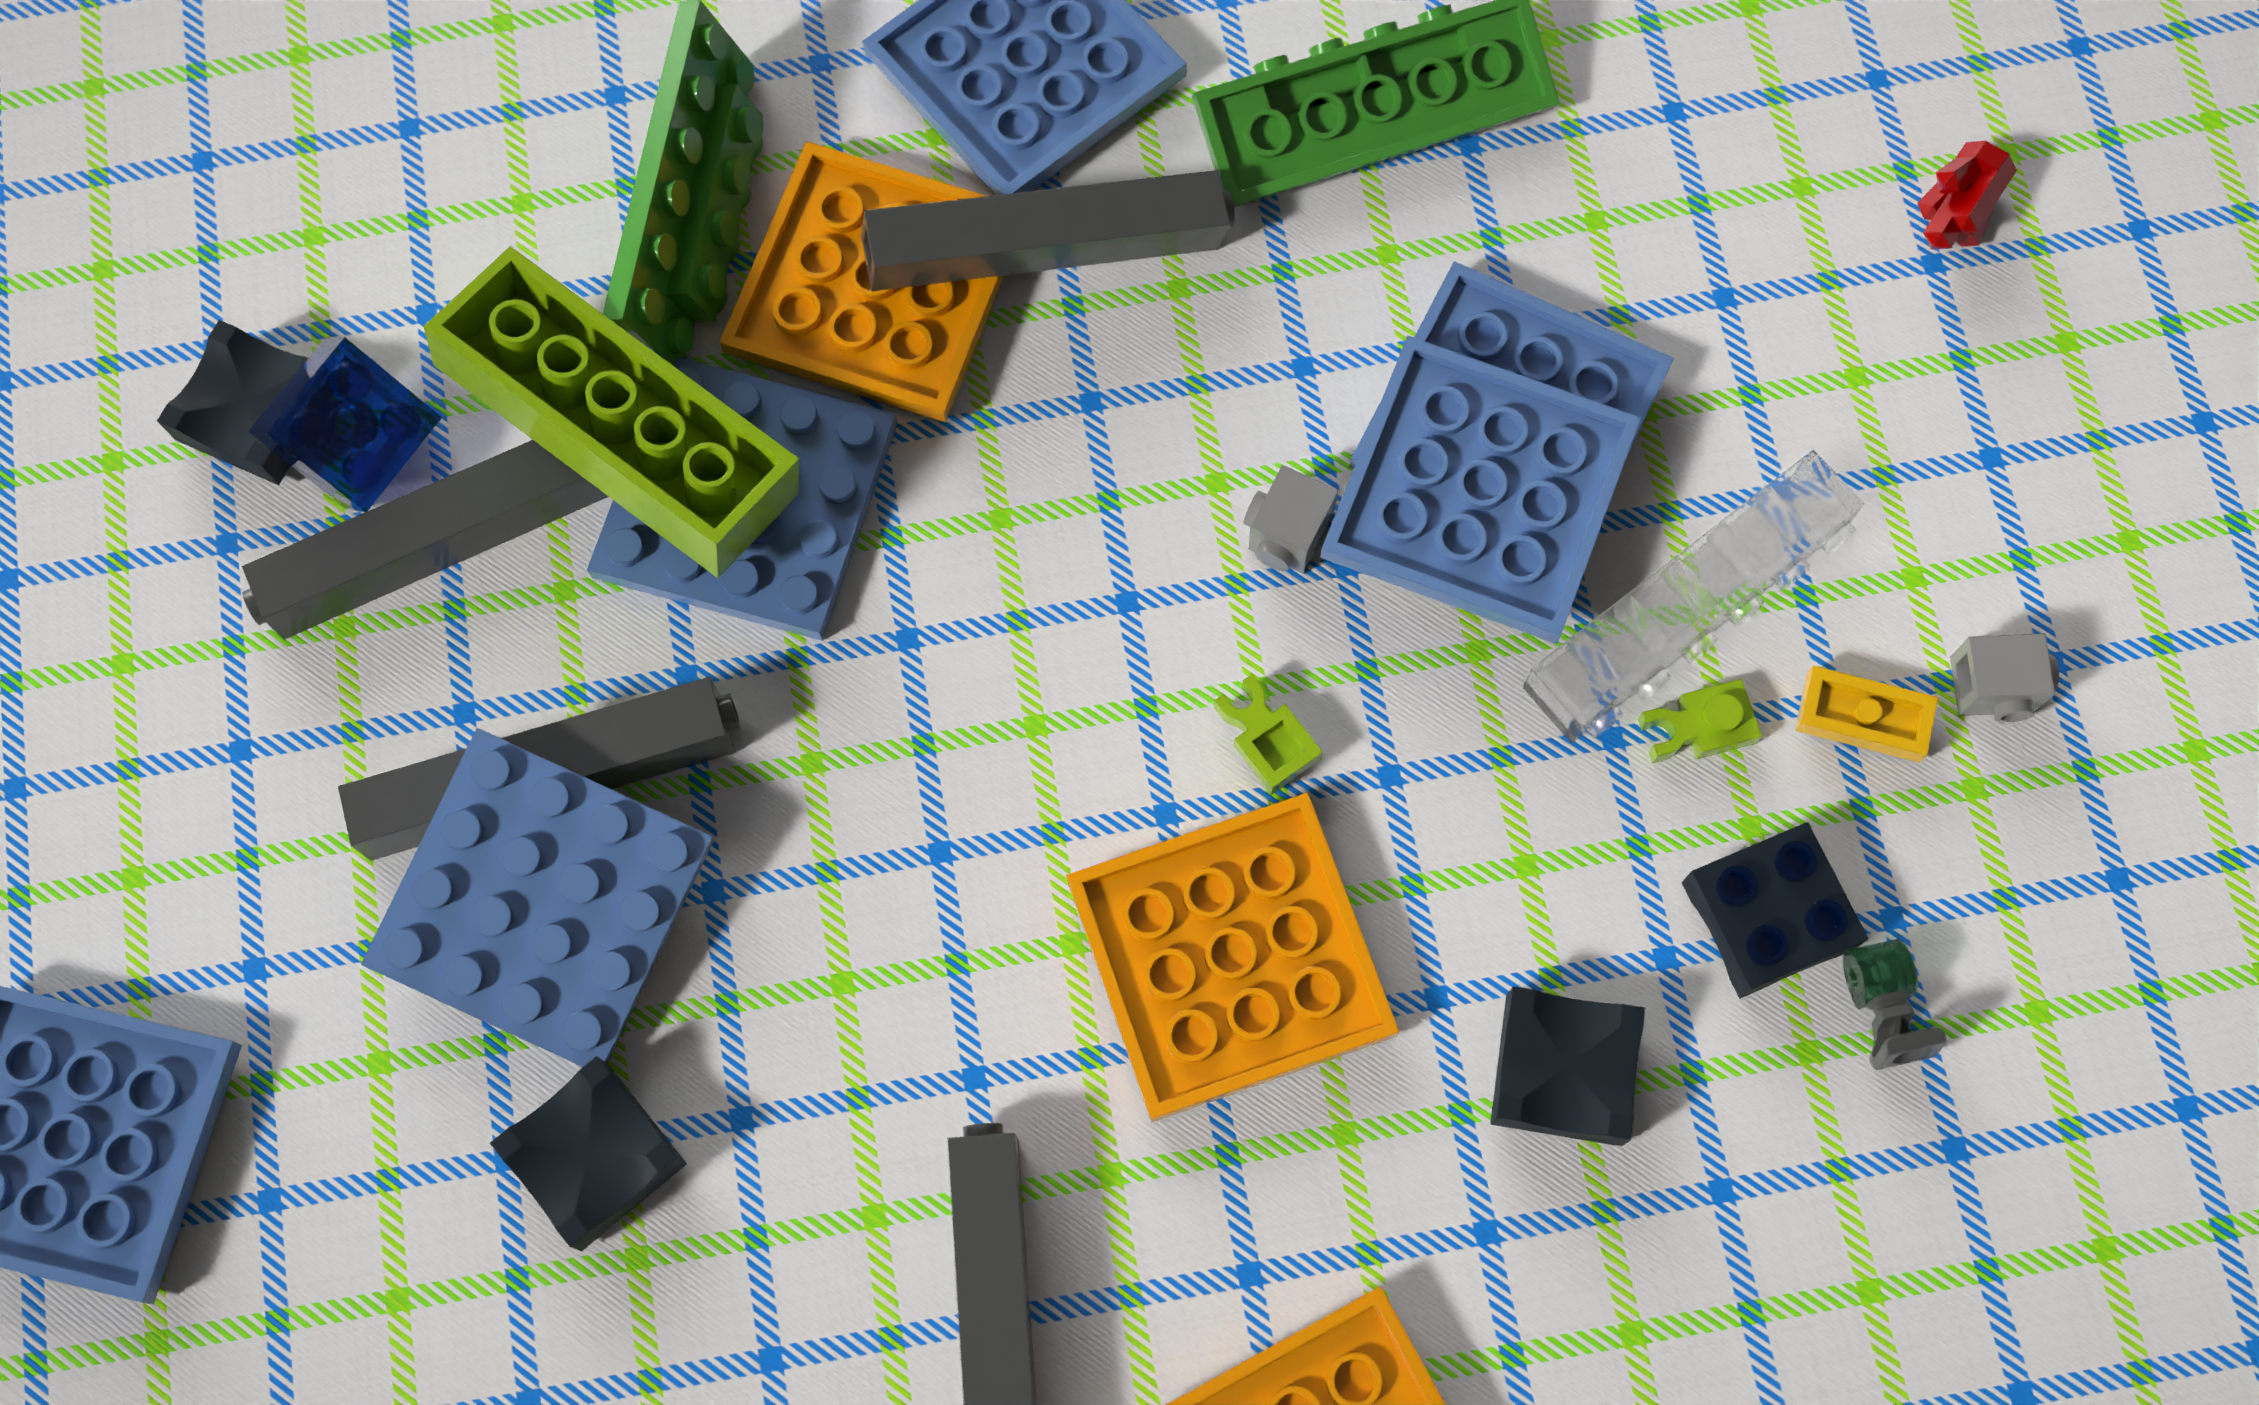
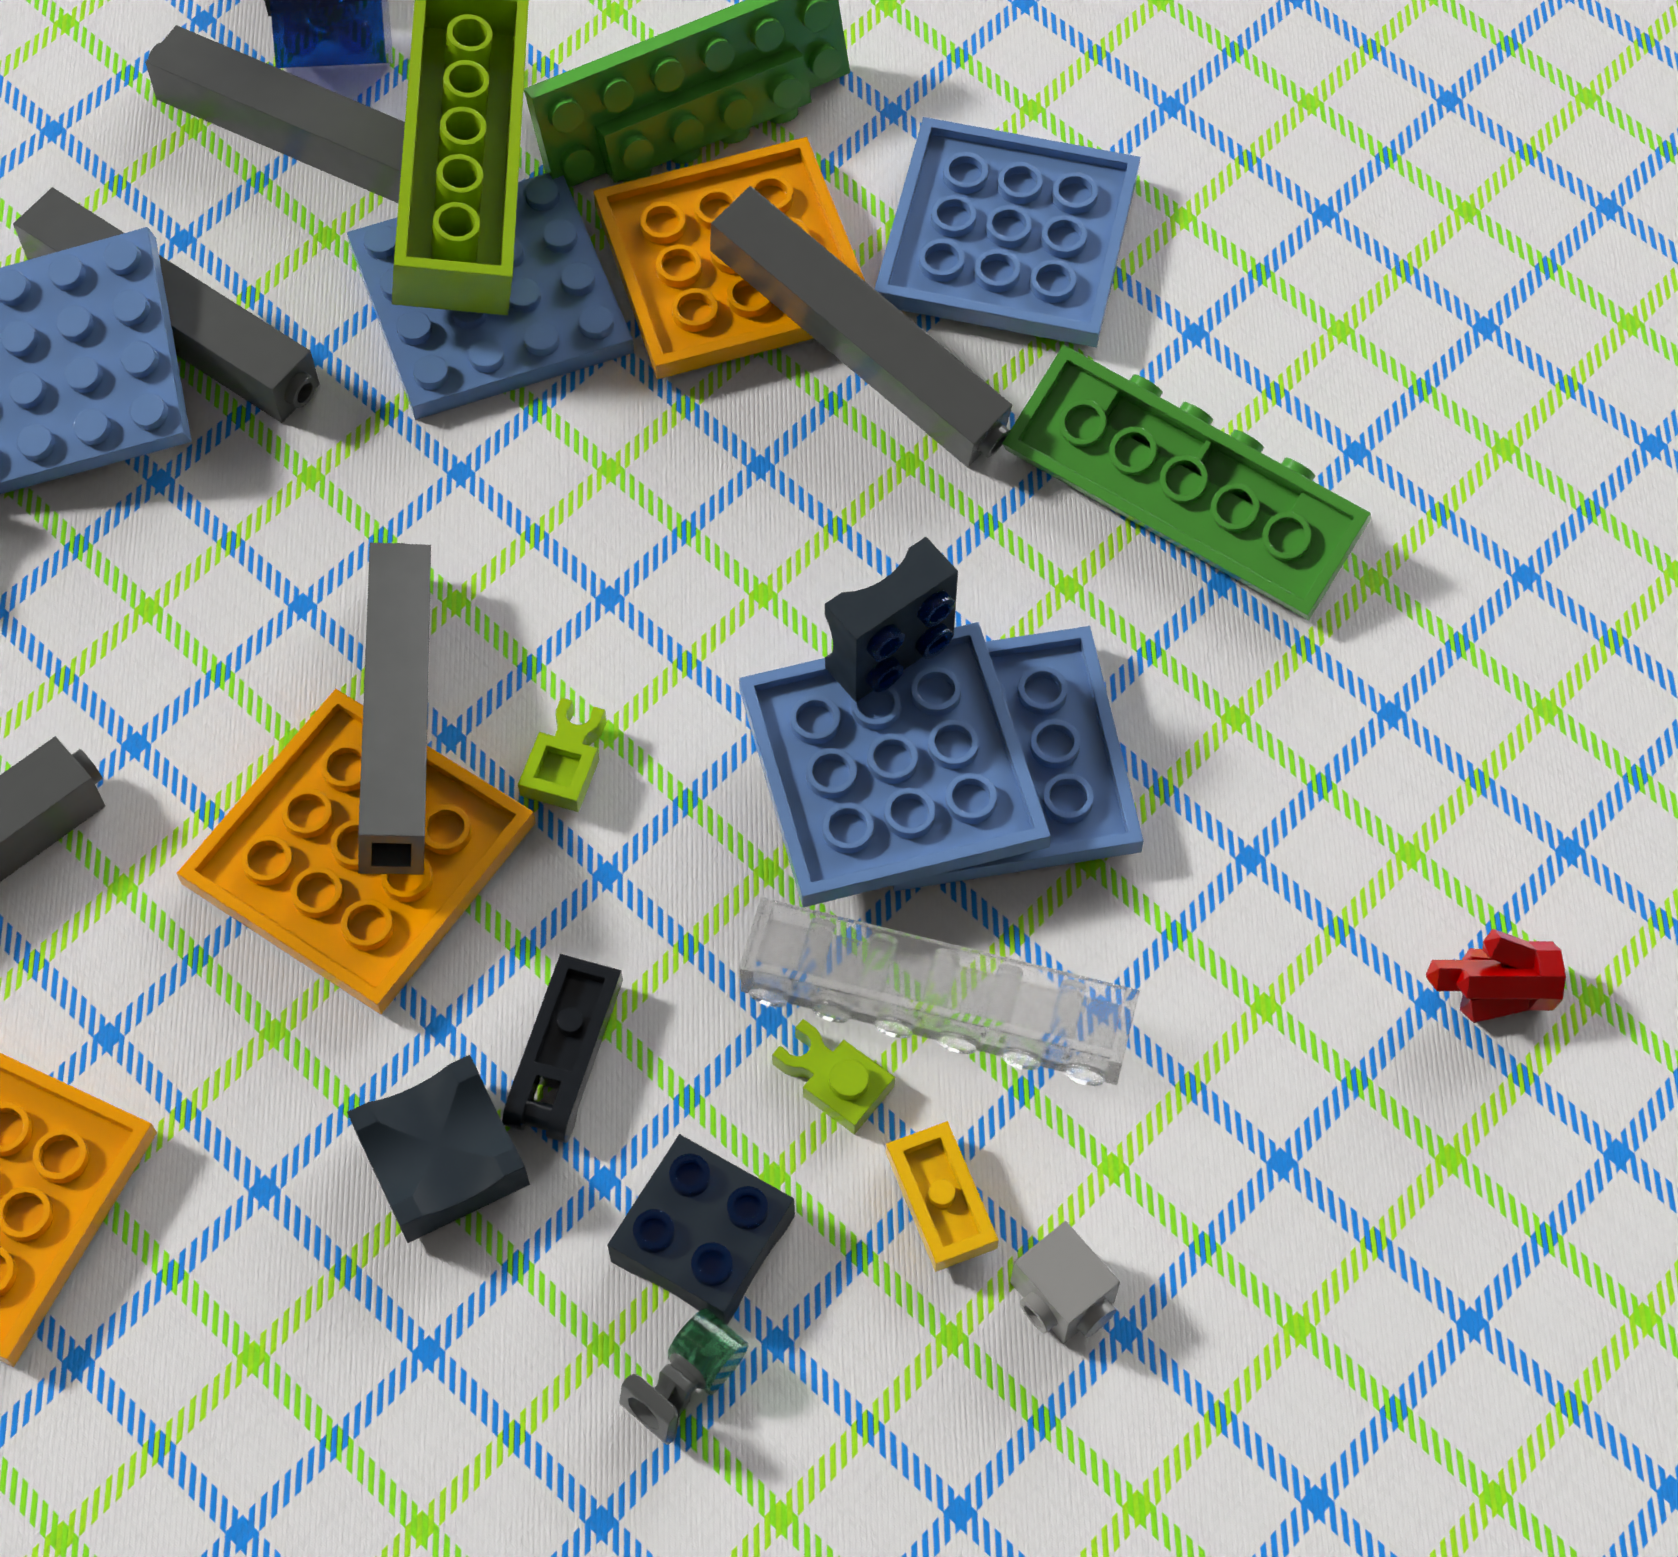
camera: 50 degrees right, 10 degrees down
light grey brick [1243,465,1338,574] -> none
none -> dark grey brick [358,543,431,875]
none -> black plate [502,954,623,1143]
none -> black brick [825,537,958,702]

